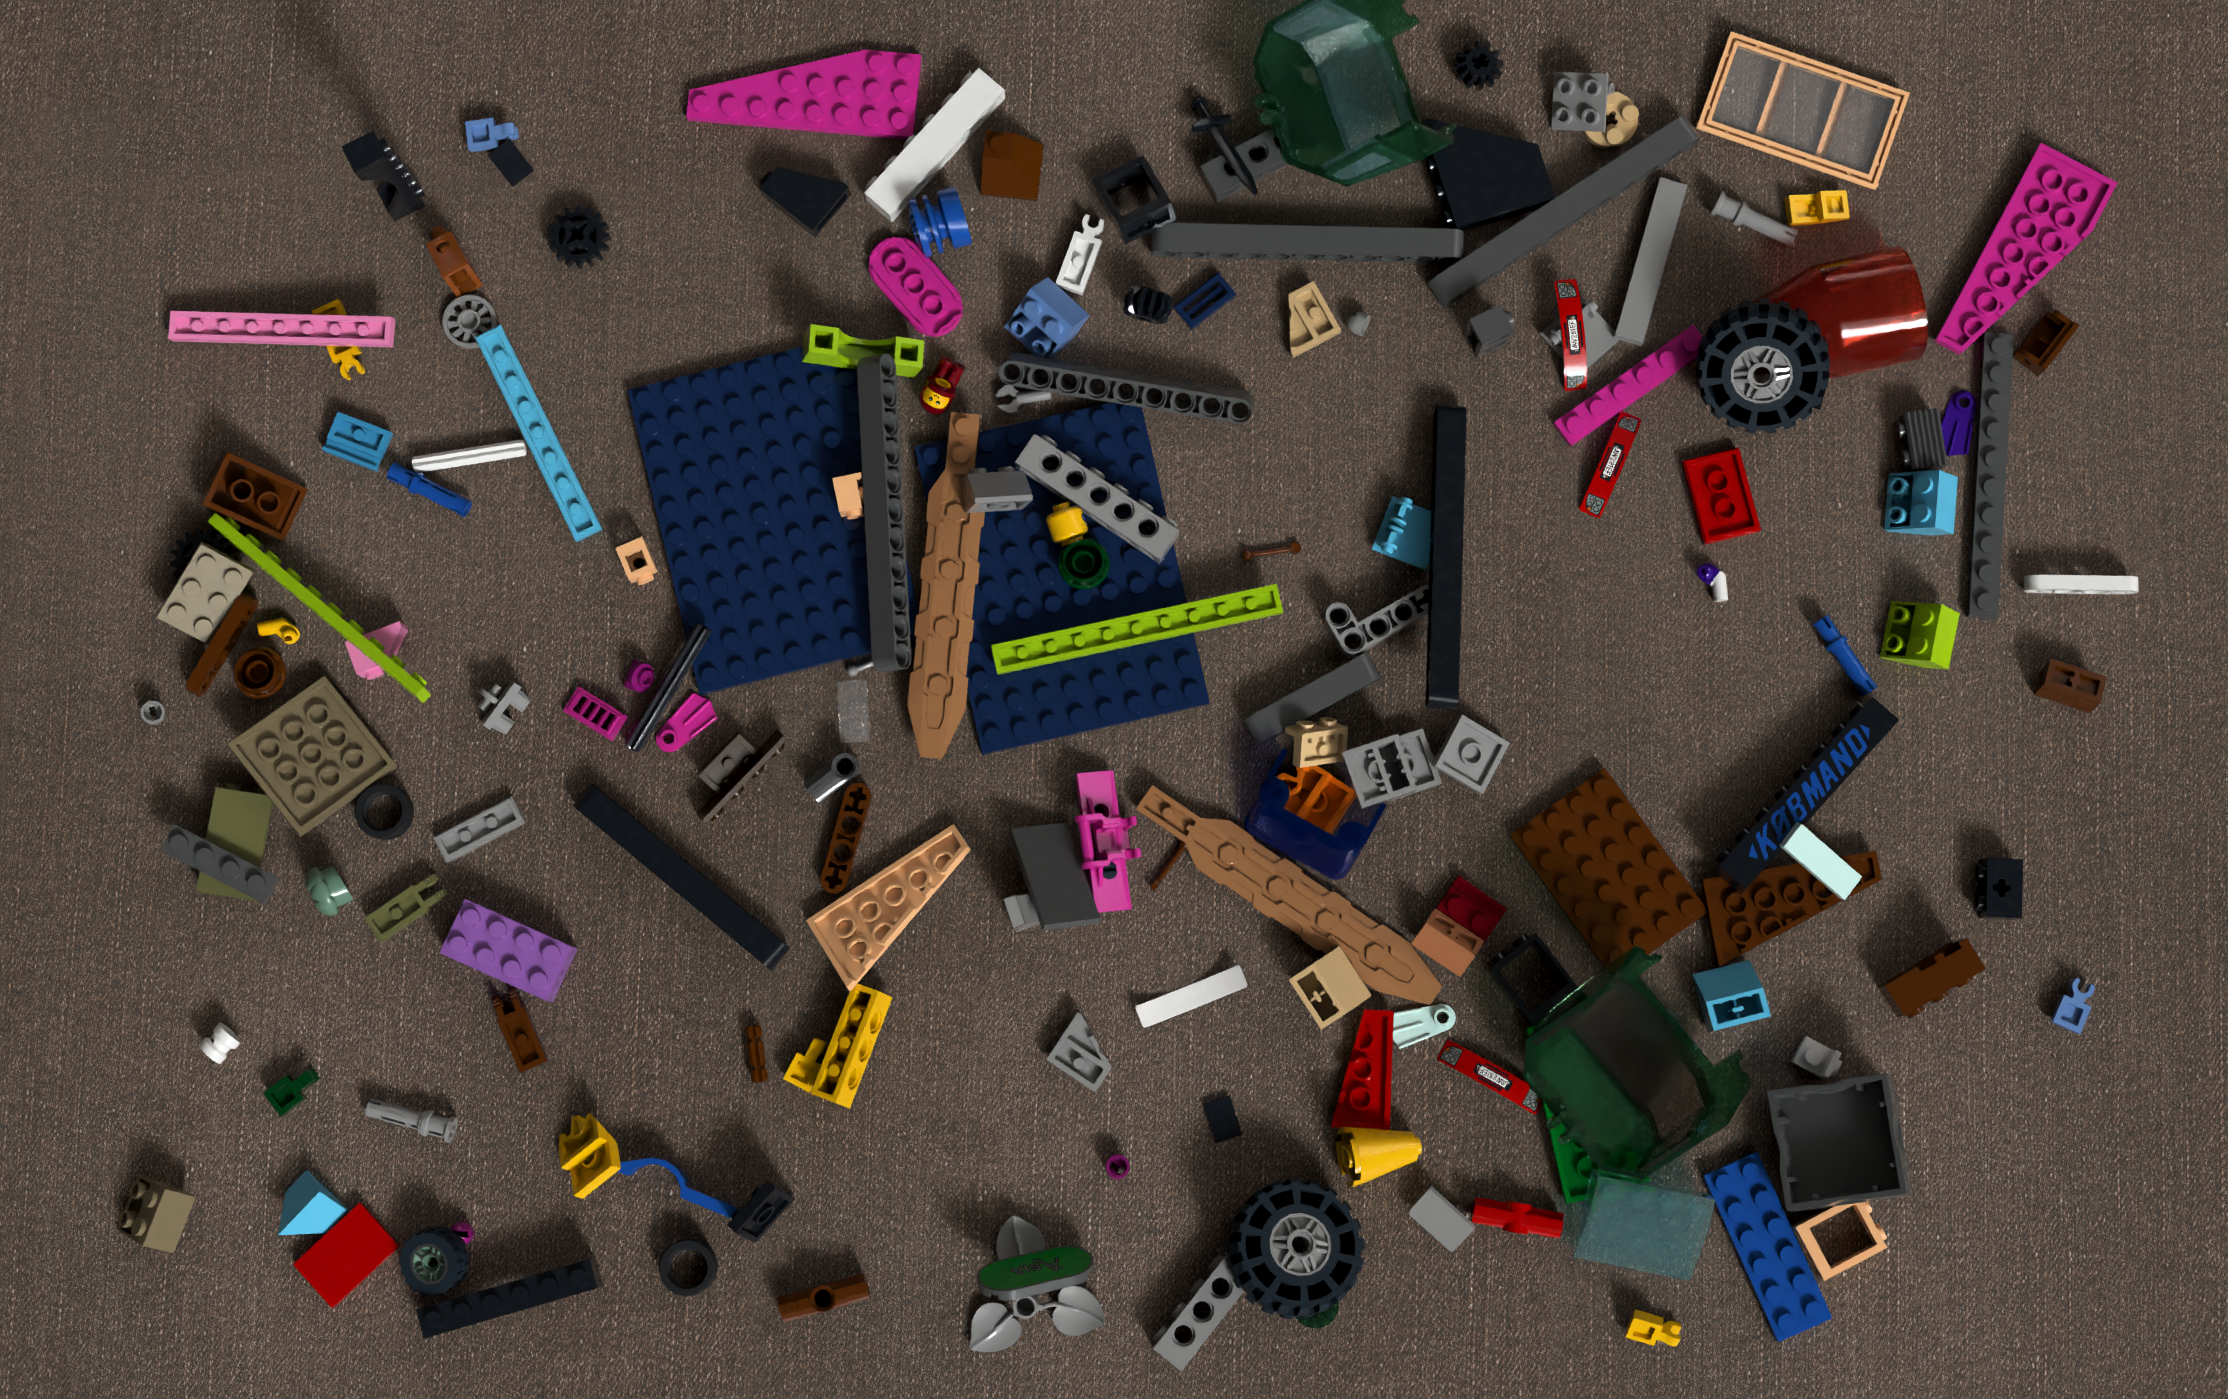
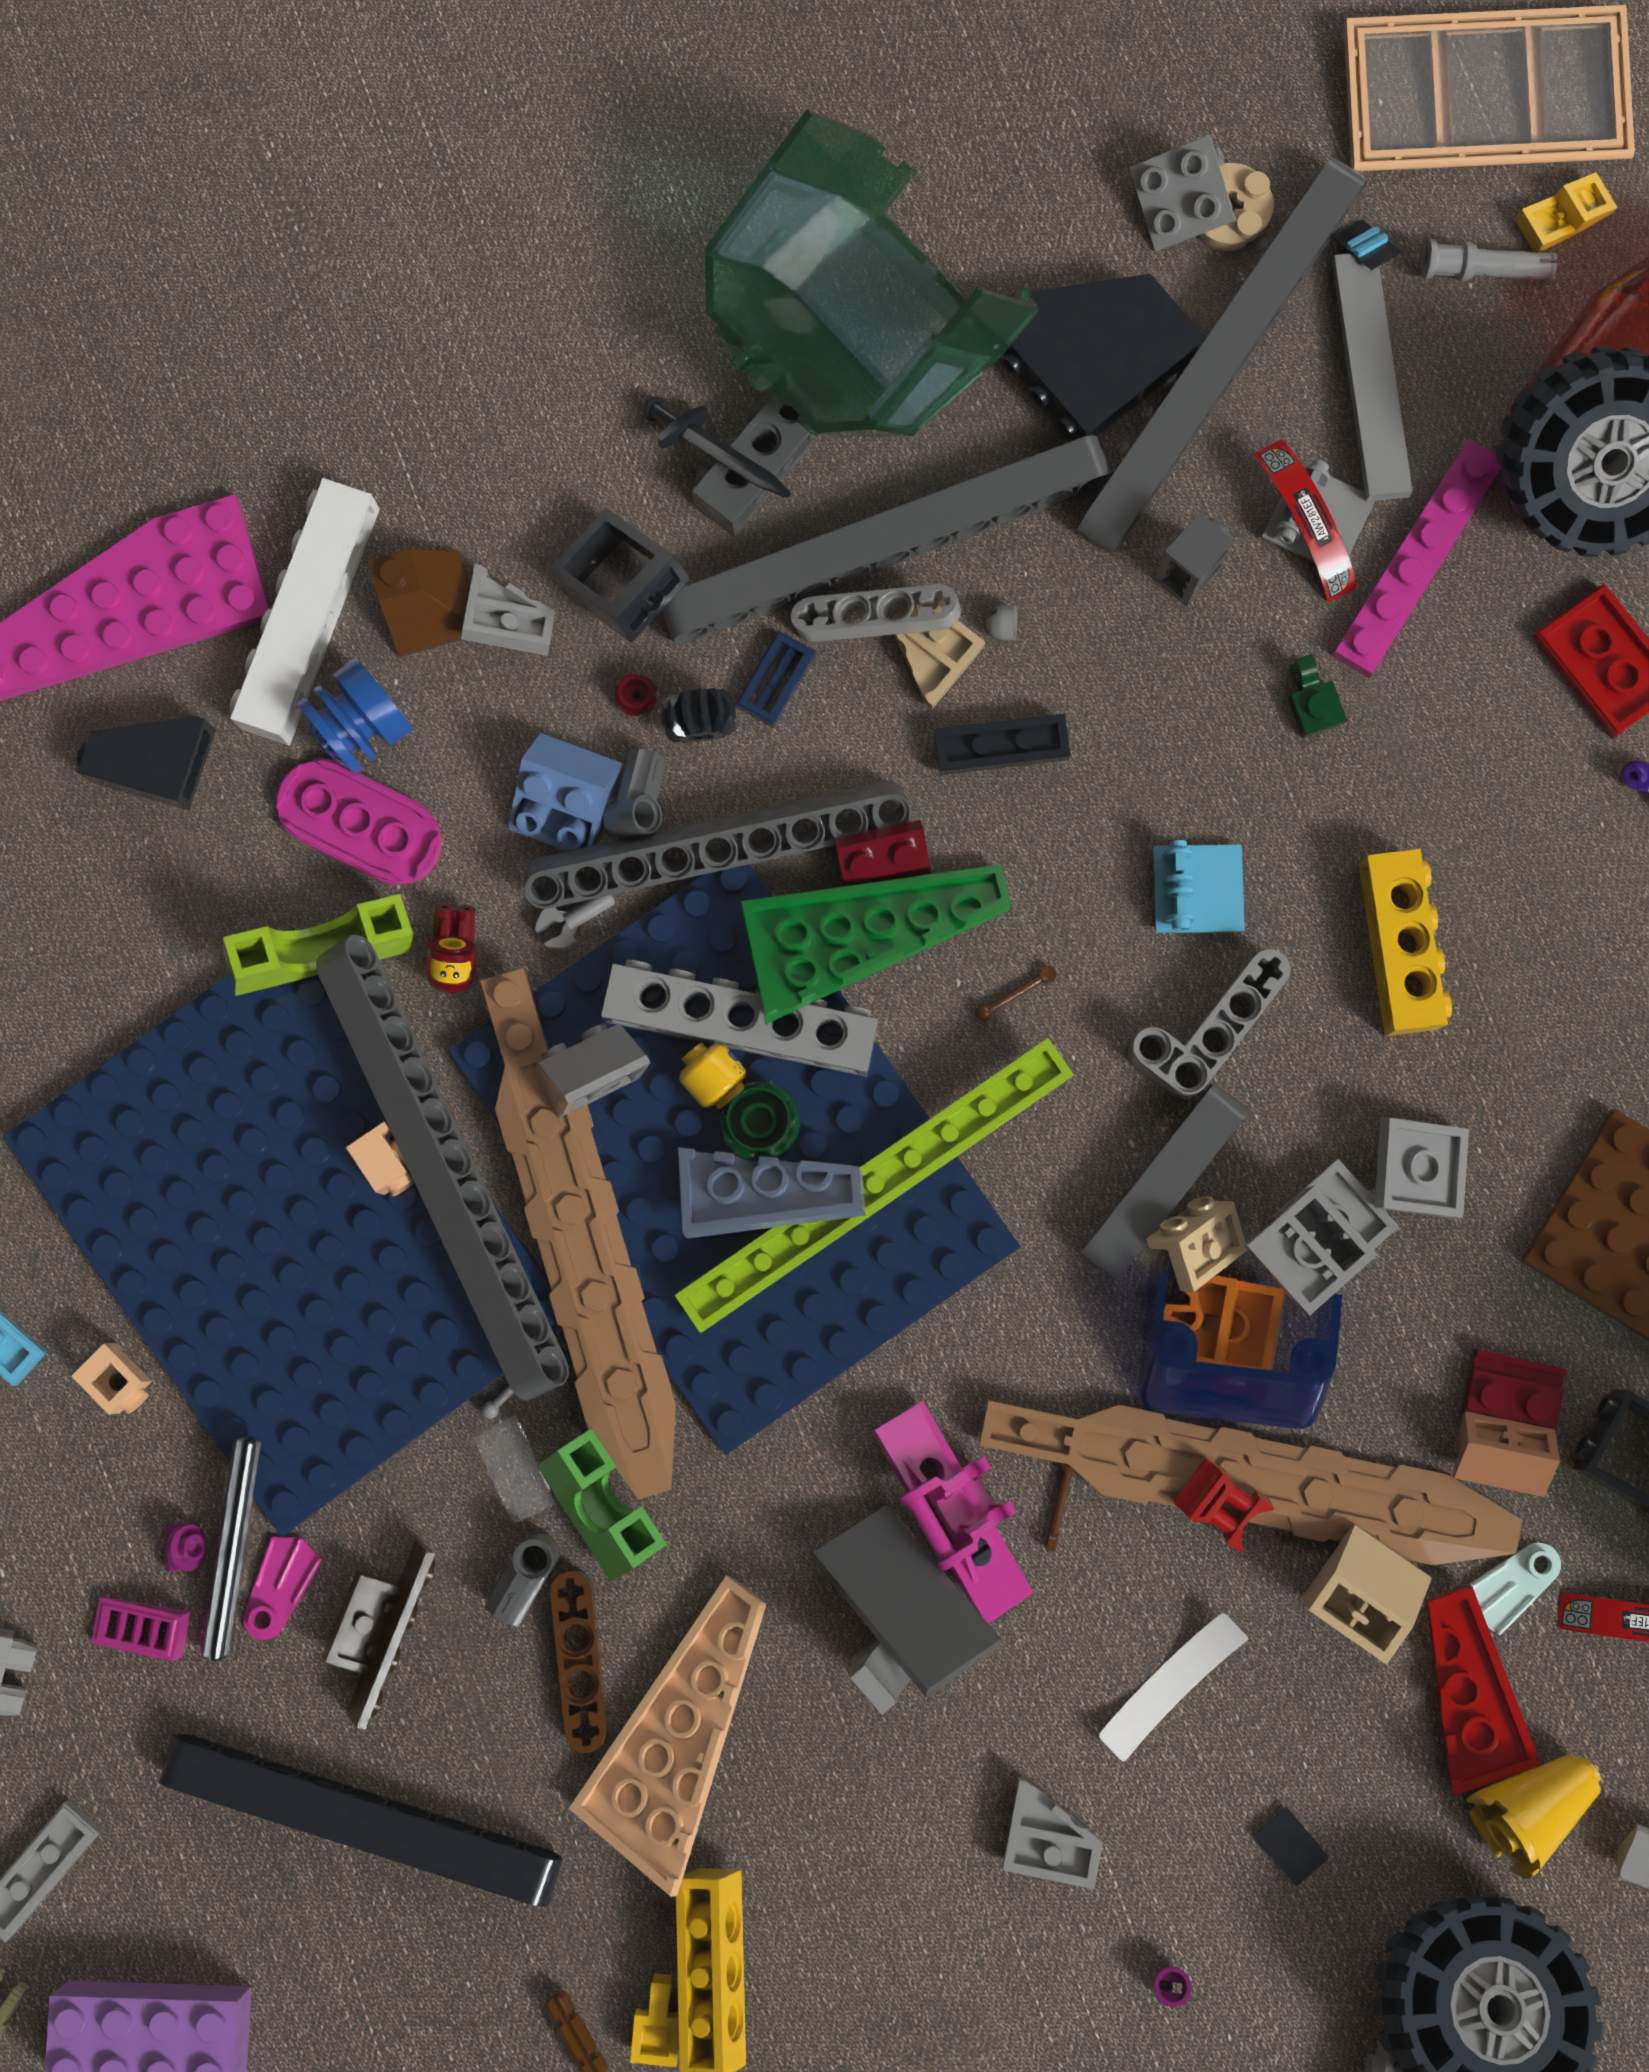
camera: 20 degrees left, 0 degrees up
white plate [1055,214,1104,296] -> none
black beam [1425,405,1467,710] -> none
black gear [1454,41,1503,91] -> none
sticker [1579,411,1641,518] -> none
none -> light grey wing [461,564,555,656]
none -> bright green arch [537,1428,667,1582]
none -> dark grey piece [604,748,666,839]
none -> dark red plate [614,674,657,716]
none -> sand blue wing [678,1147,866,1239]
none -> green wing [741,864,1011,1025]
none -> light grey beam [791,584,961,642]
none -> dark red plate [834,820,931,887]
none -> black plate [934,713,1071,775]
none -> red piece [1173,1457,1274,1552]
none -> dark green plate [1288,654,1347,738]
none -> black piece [1332,219,1402,271]
none -> yellow brick [1358,849,1452,1036]

